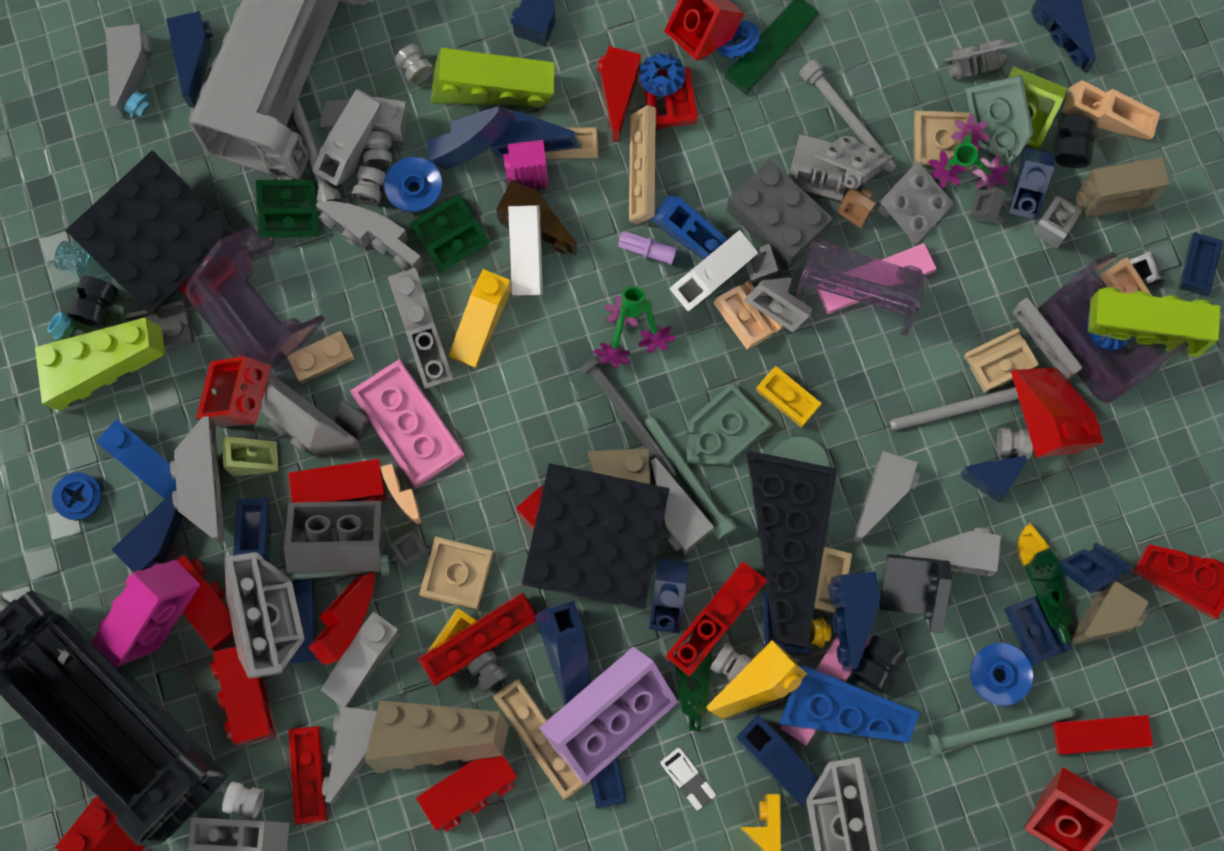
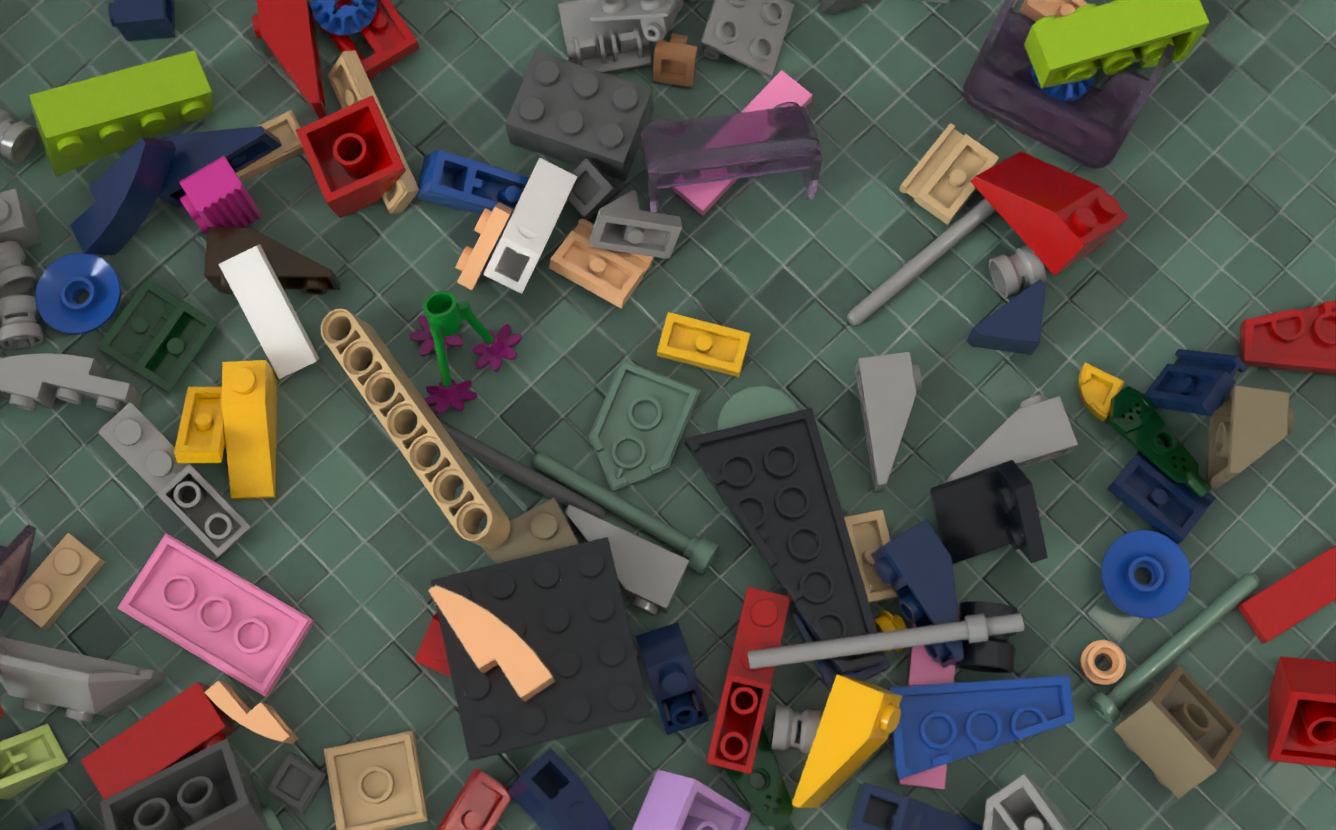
camera: 25 degrees left, 0 degrees up
dark grey slope [335,401,371,441] -> none
lavender axle [618,232,677,265] -> none
light grey tile [1013,297,1083,381] -> none
none -> yellow plate [174,386,225,463]
none -> red slope [296,95,406,218]
none -> tan beam [321,308,510,549]
none -> light nougat slope [428,585,556,702]
none -> light nougat plate [455,202,514,290]
none -> light grey bar [748,613,1024,669]
none -> light nougat plate [1080,640,1126,685]
none -> dark tan slope [1114,664,1243,799]

